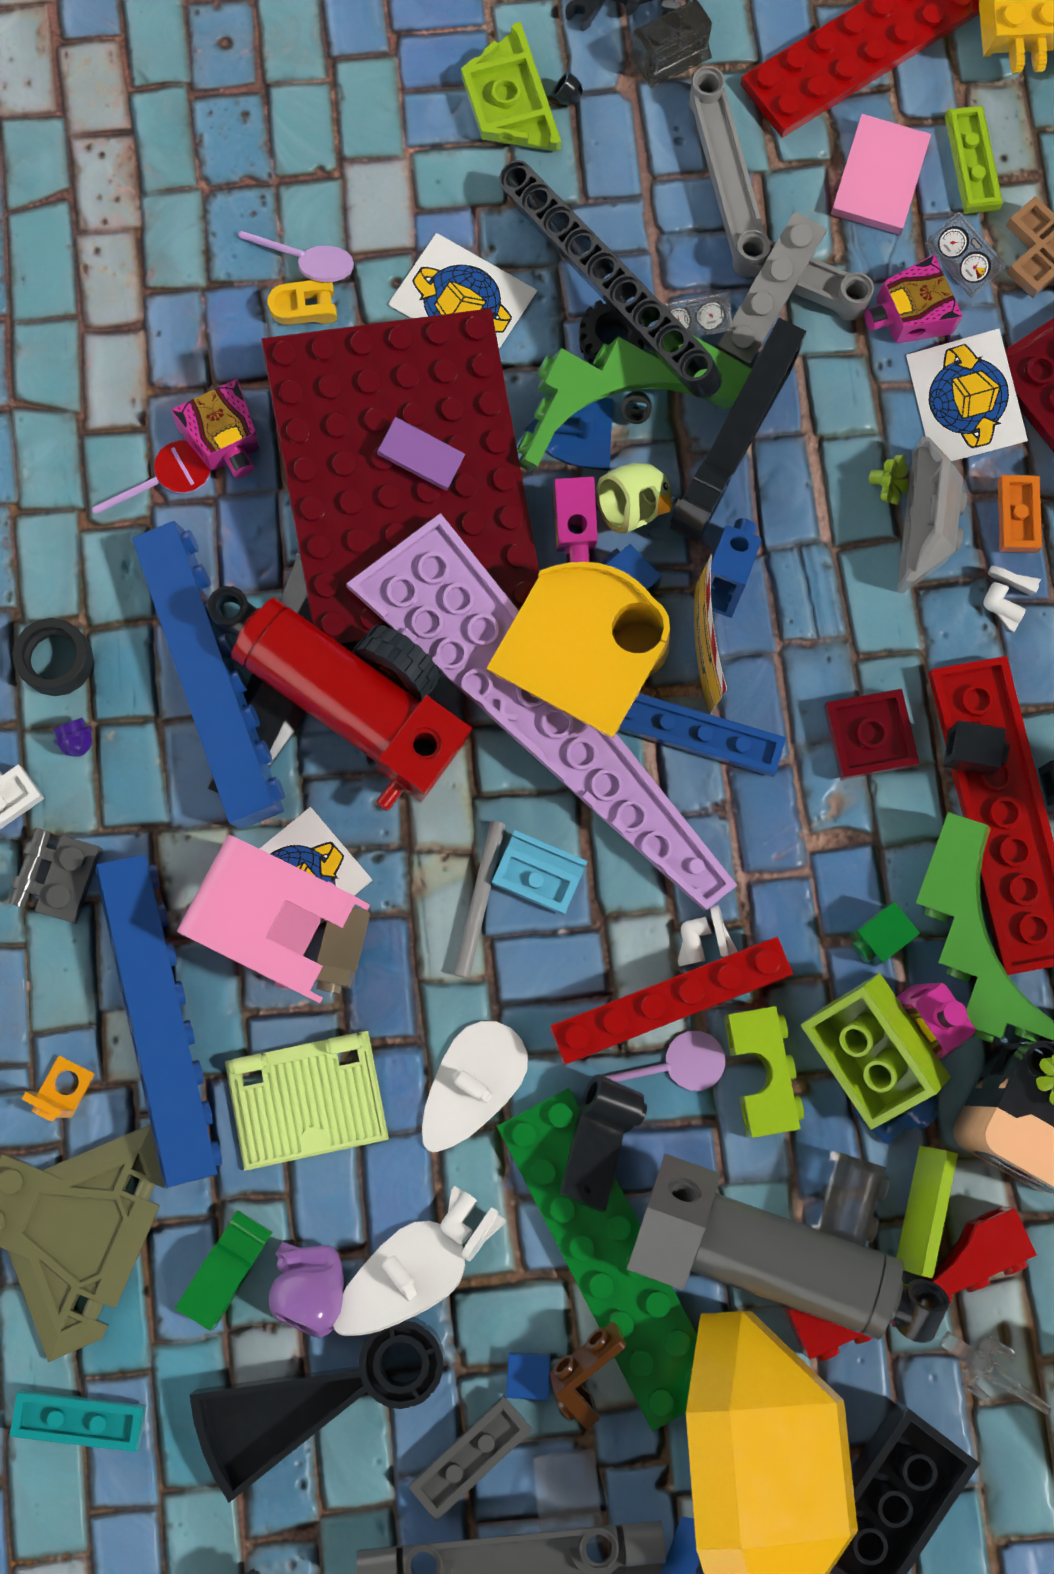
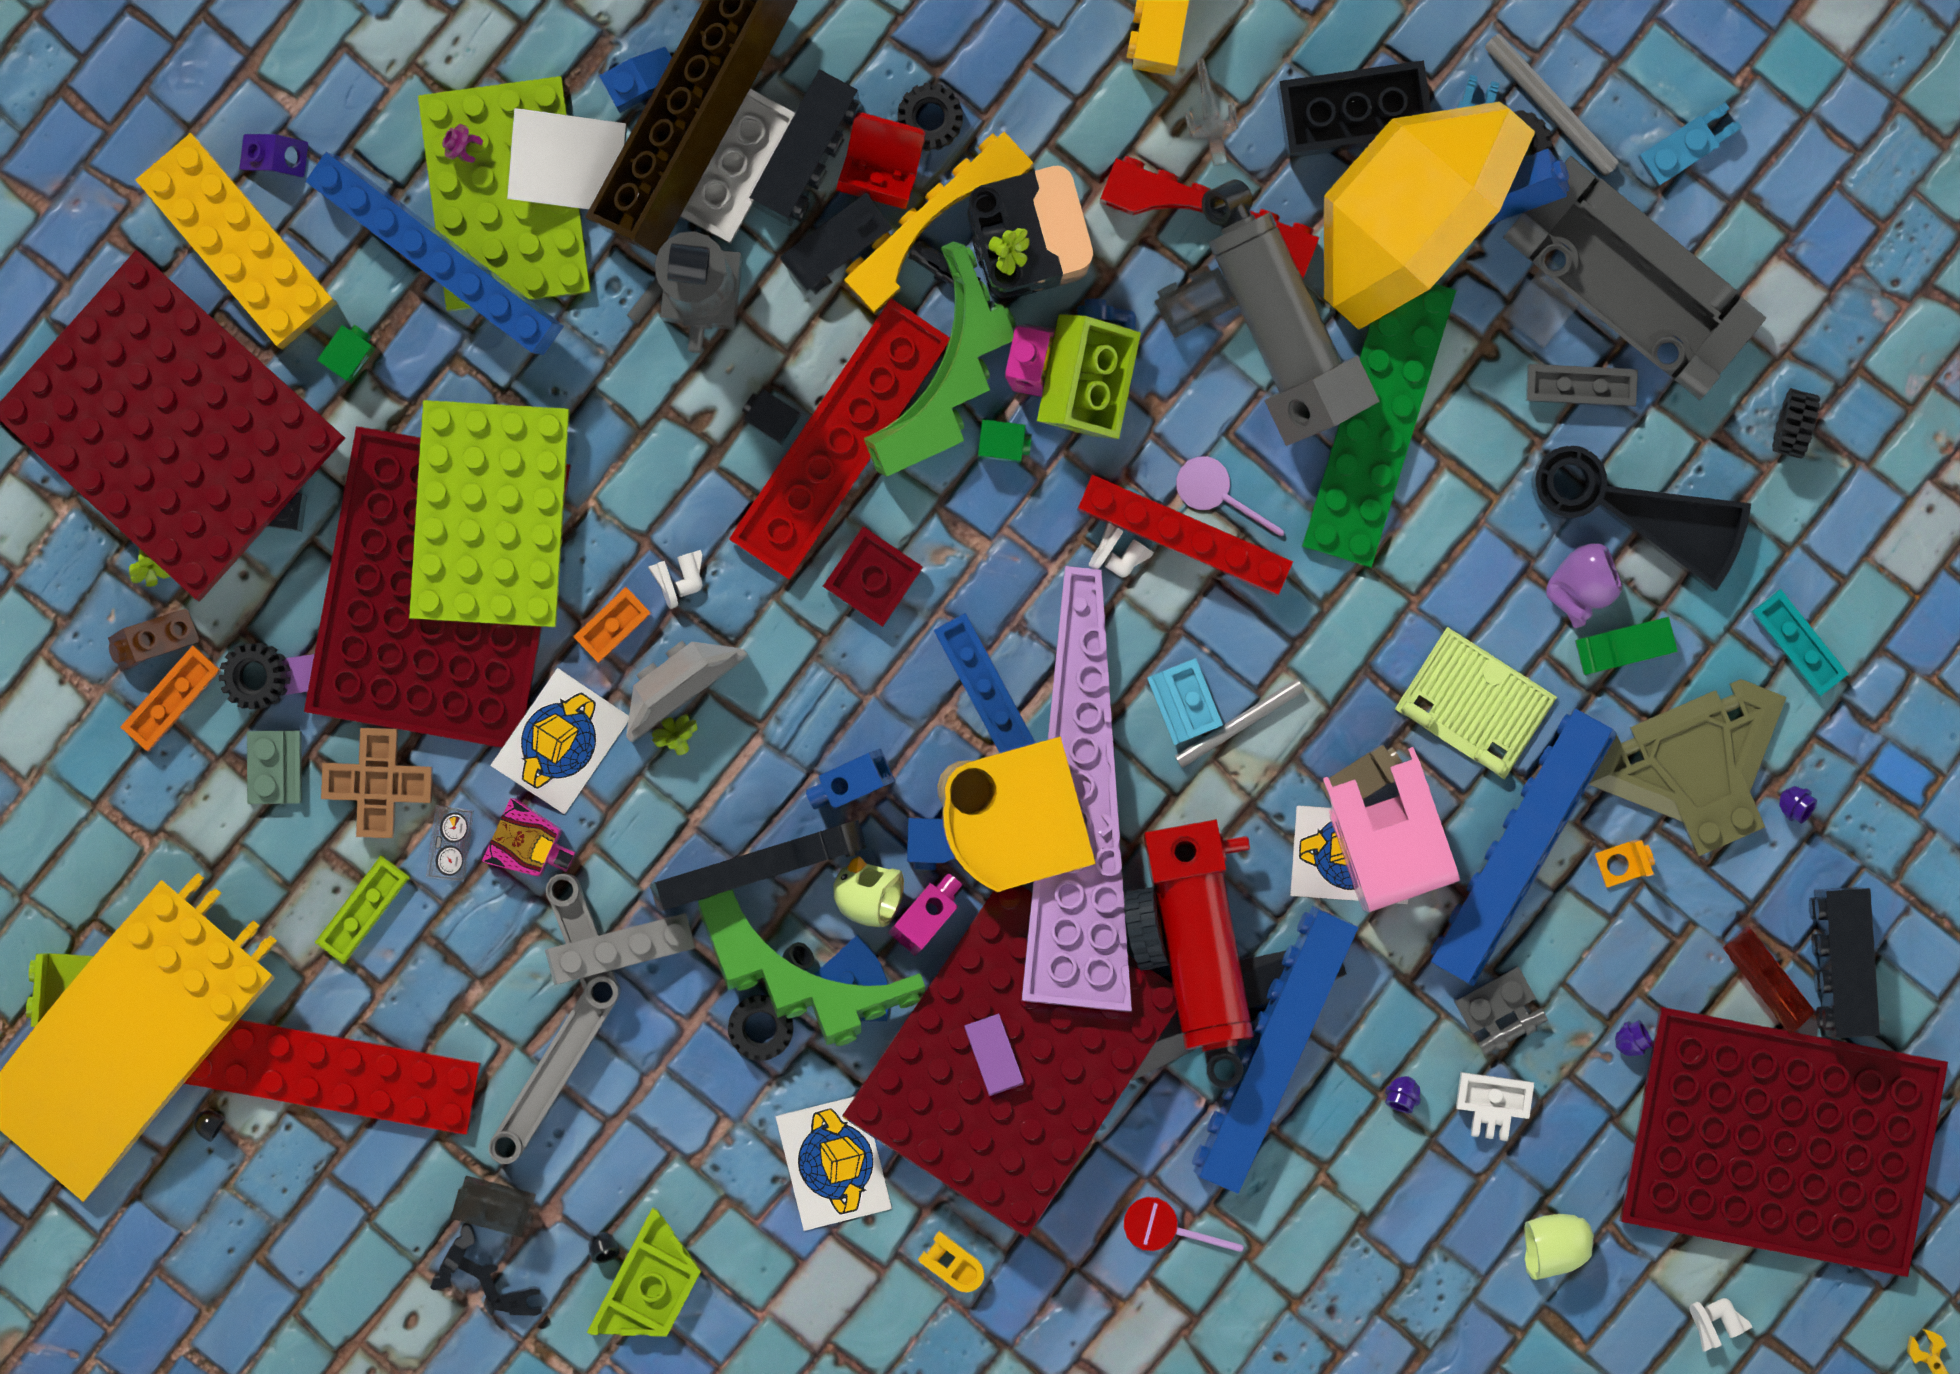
camera: 130 degrees left, 10 degrees up
black tyre [12,618,94,696] -> none
torso [171,379,259,478] -> none
lavender piece [238,231,354,282] -> none
white shield [333,1221,465,1336] -> none
white shield [422,1021,528,1152] -> none
white piece [441,1186,506,1261] -> none
black beam [499,160,722,398] -> none
blue tile [506,1352,550,1400] -> none
reddish brown bracket [549,1321,626,1430] -> none
black door [559,1074,647,1213] -> none
clear slope [655,291,732,337] -> none
yellow sticker [694,555,727,714] -> none
lime arch [723,1006,804,1138] -> none
bright pink tile [830,114,931,235] -> none
lime tile [896,1145,958,1279] -> none
black brick [943,720,1009,776] -> none

